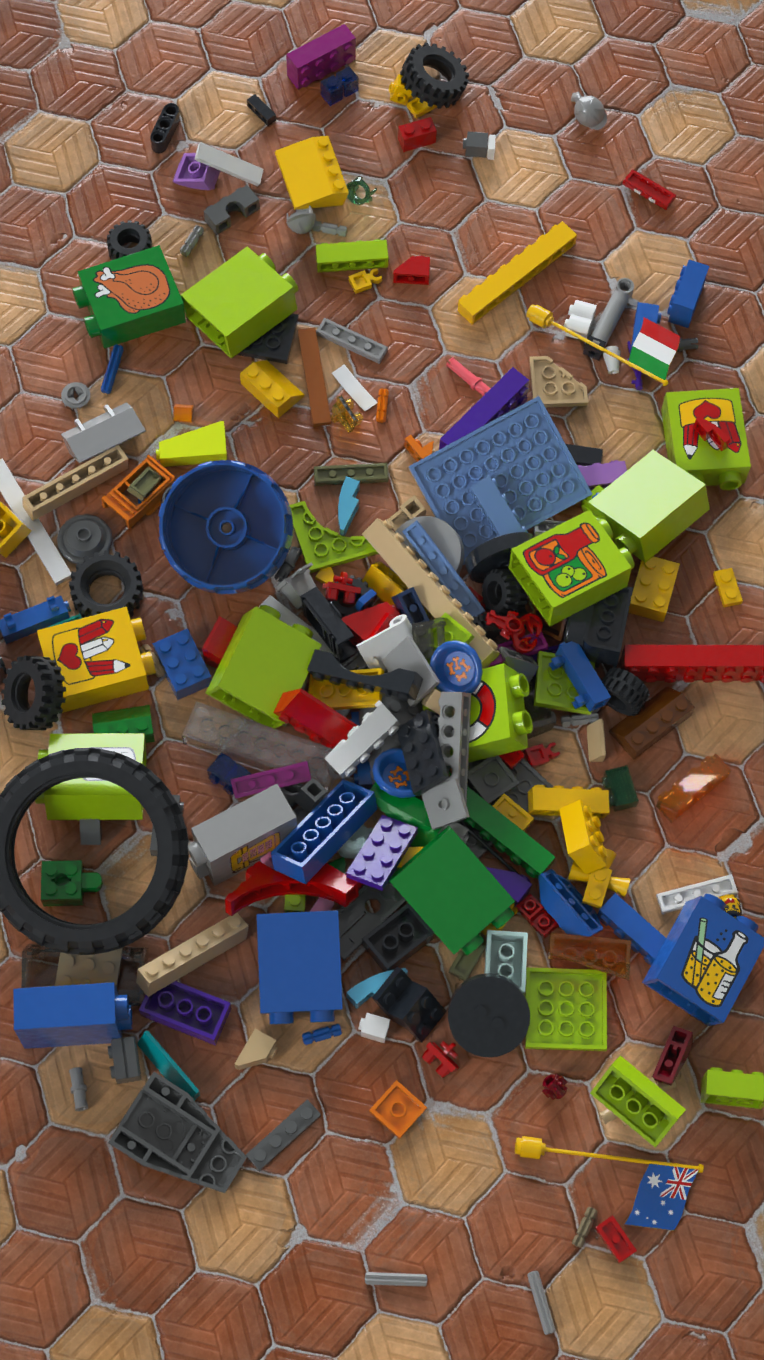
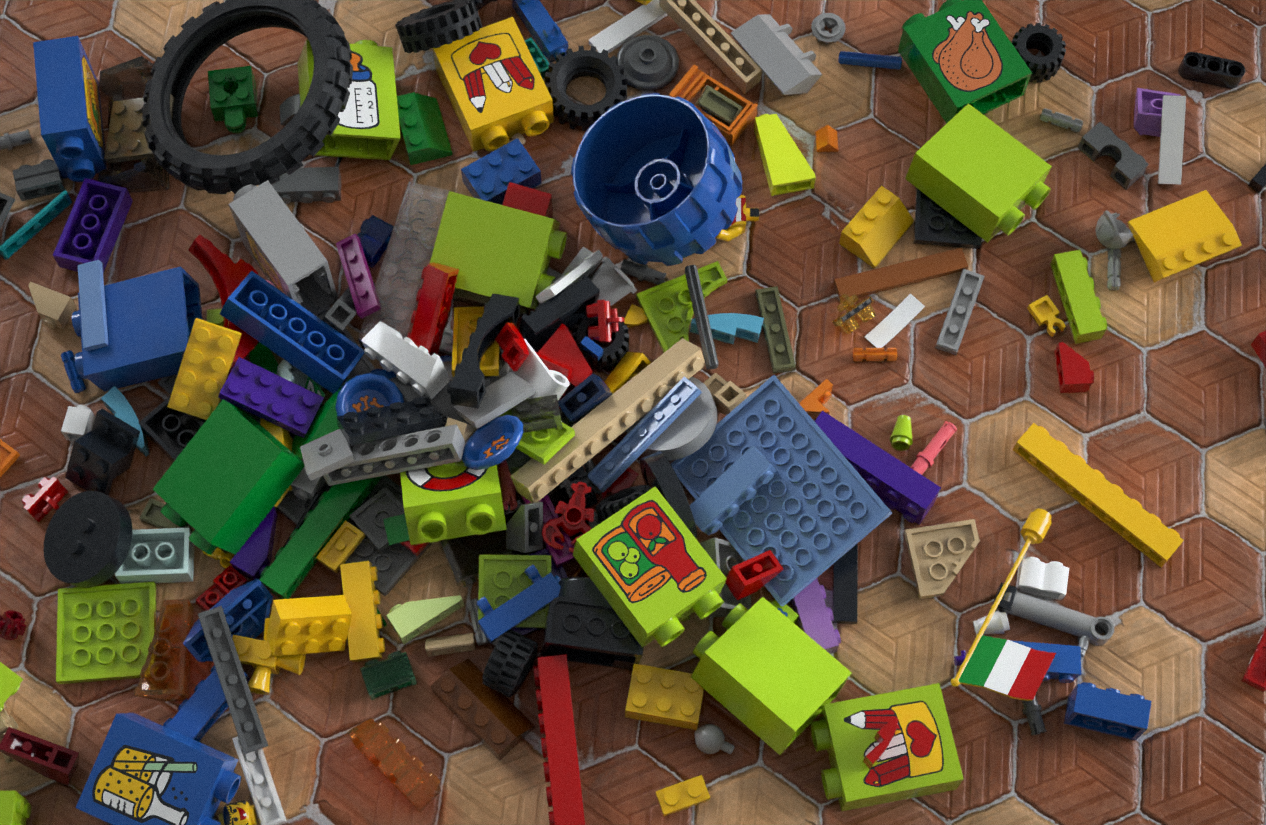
camera: 85 degrees right, 0 degrees up
tan brick [136,913,249,997] -> none
clear green piece [346,176,377,205] -> none
red plate [523,742,560,768] -> none
none -> medium blue tile [77,260,109,351]
none -> yellow plate [167,318,242,420]
none -> dark grey plate [198,606,268,754]
none -> green sticker [305,376,325,408]
none -> green sticker [383,514,410,545]
none -> yellowish green slope [386,595,464,644]
none -> red slope [495,323,529,372]
none -> white tile [536,250,603,303]
none -> dark grey axle [685,265,719,370]
none -> light grey piece [694,724,734,754]
none -> red slope [725,550,783,600]
none -> lime cone [890,415,913,451]

